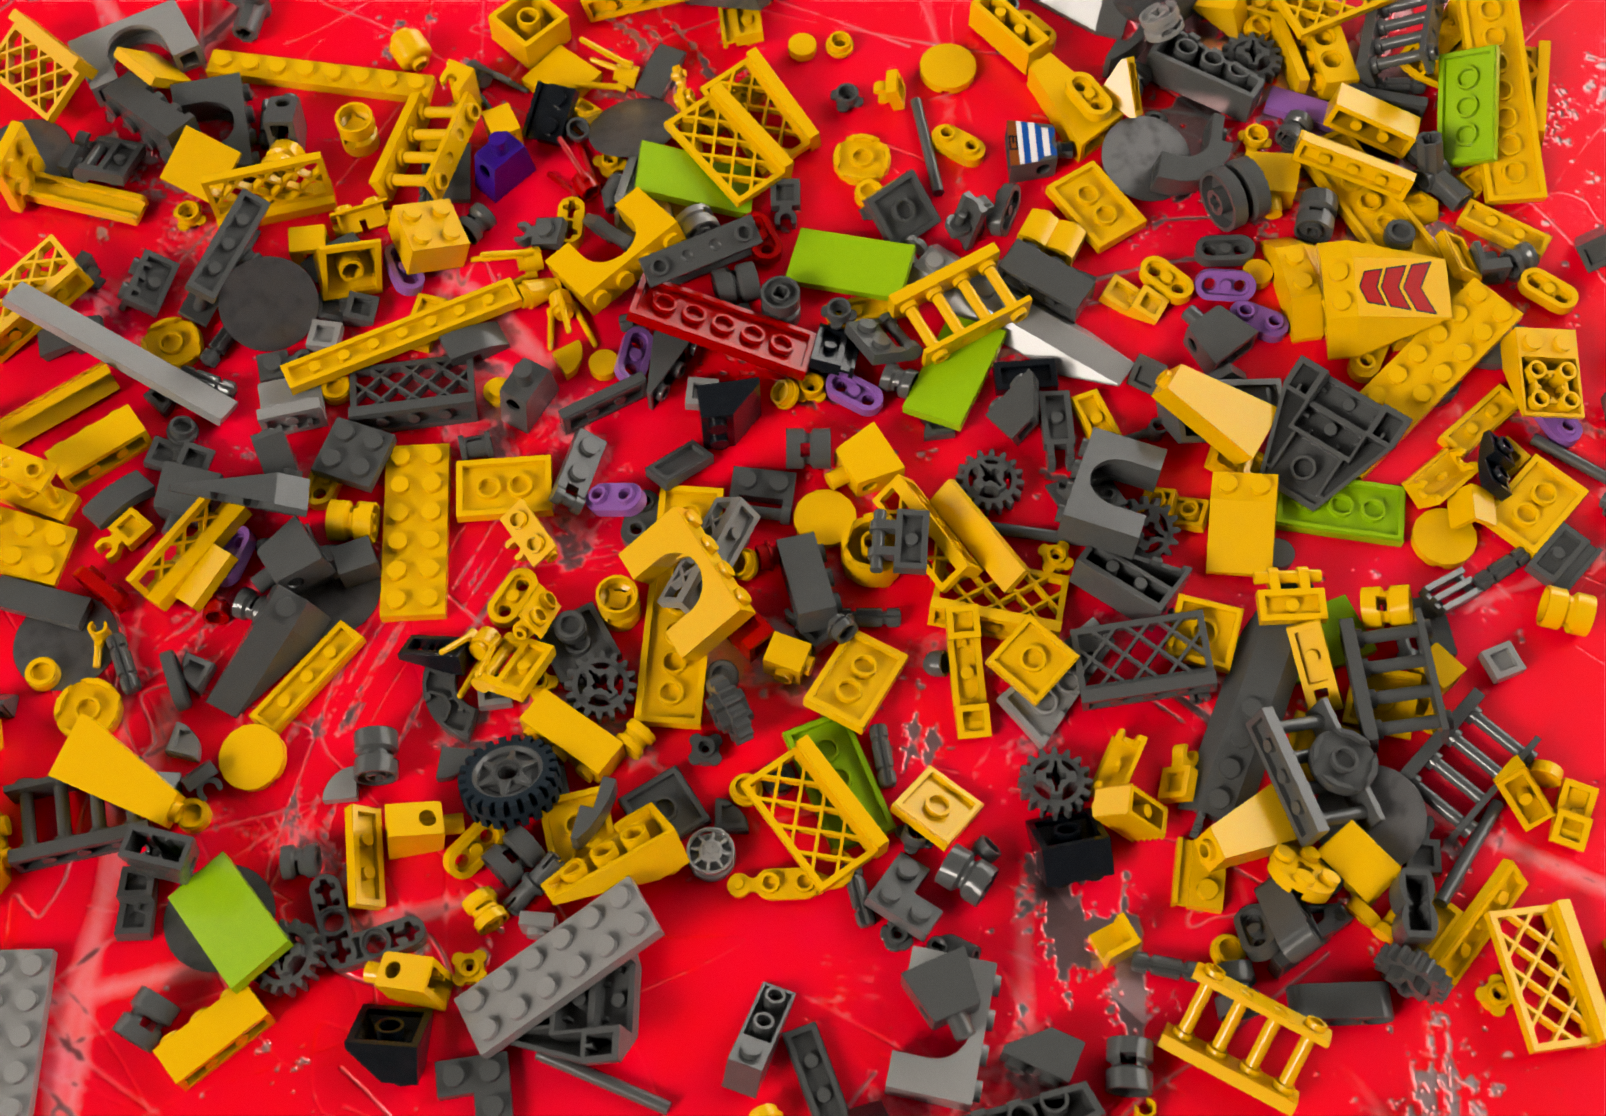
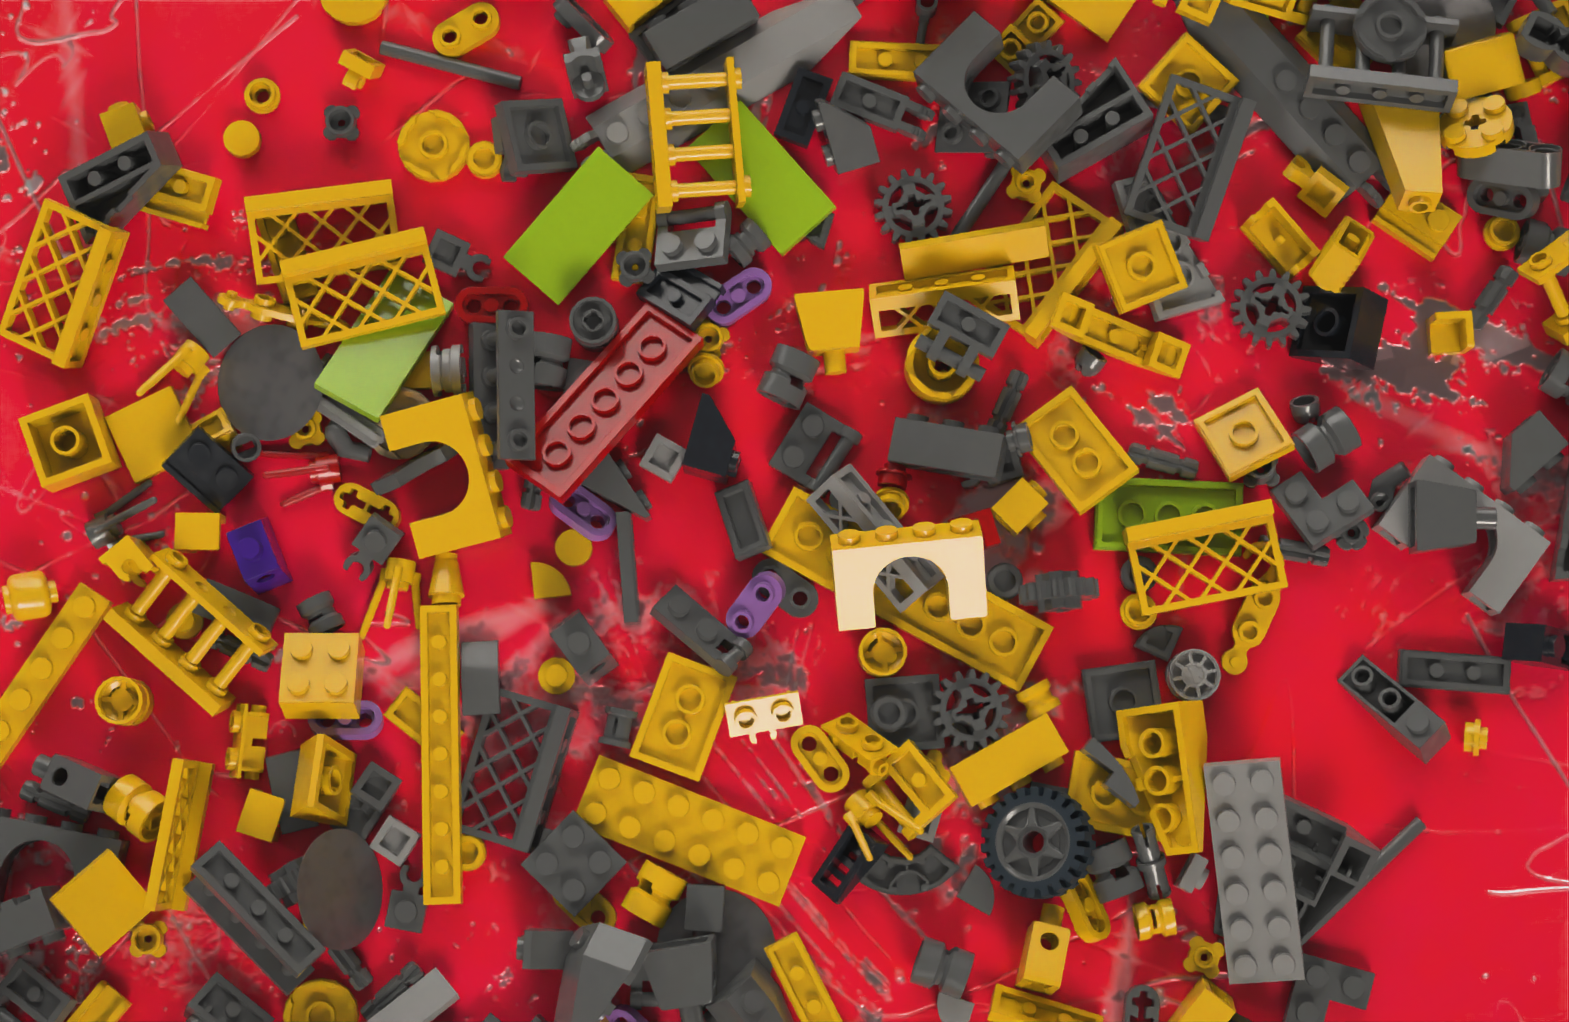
camera: 65 degrees left, 20 degrees up
light grey bracket [256,378,328,435] -> none
yellow plant [546,289,598,351] -> none
dark grey plate [688,733,723,766] -> none
yellow tile [793,489,857,550] -> none

